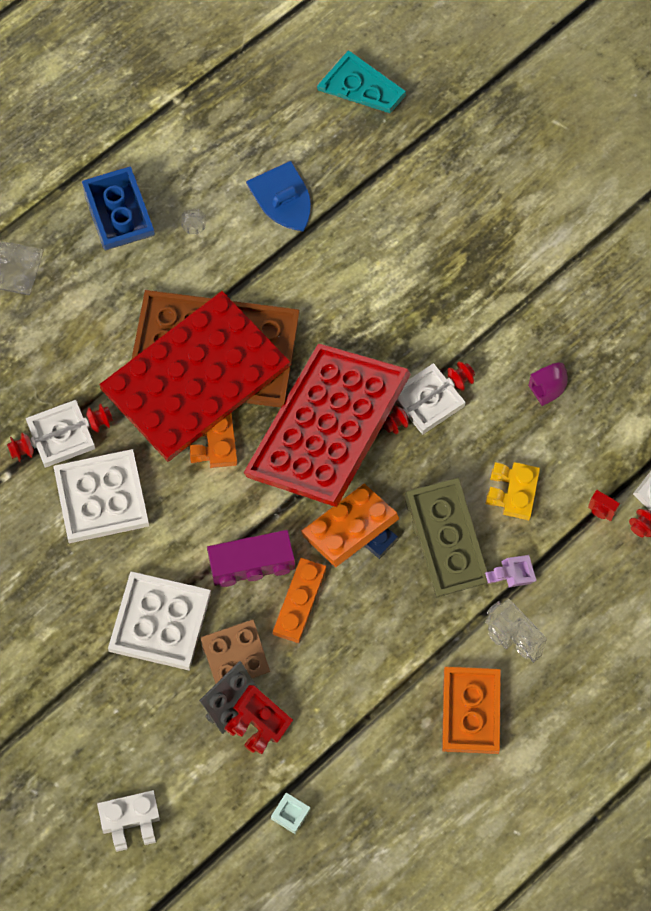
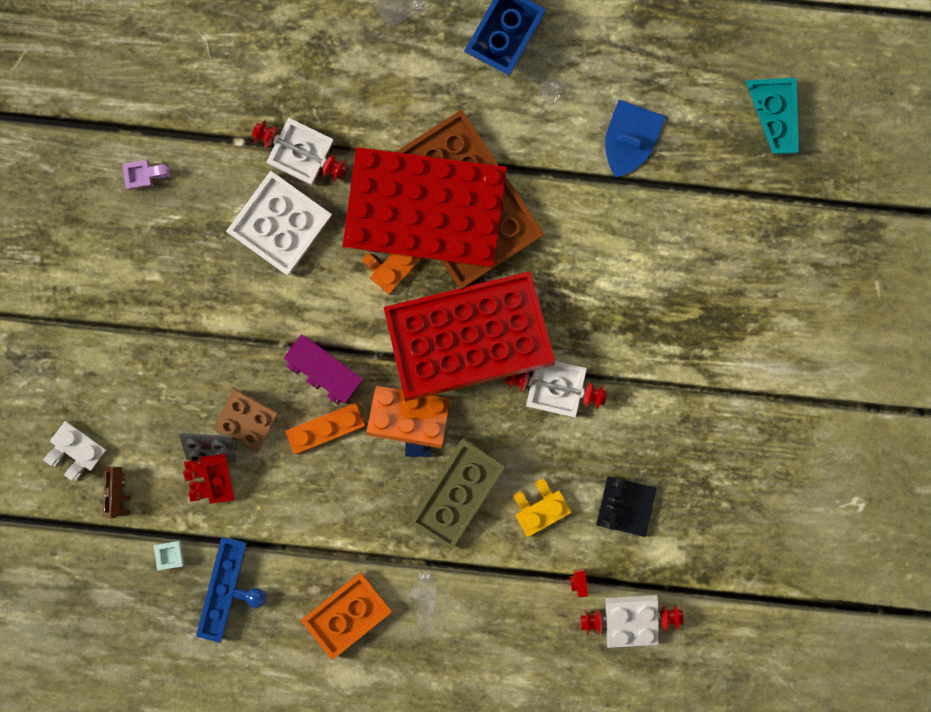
camera: 50 degrees right, 20 degrees up
white plate [108,572,211,671] -> none
lavender plate [485,555,536,587] -> none
magenta brick [528,362,568,406] -> none
none -> reddish brown plate [103,466,131,518]
none -> blue plate [196,536,267,643]
none -> black hinge [596,476,657,537]

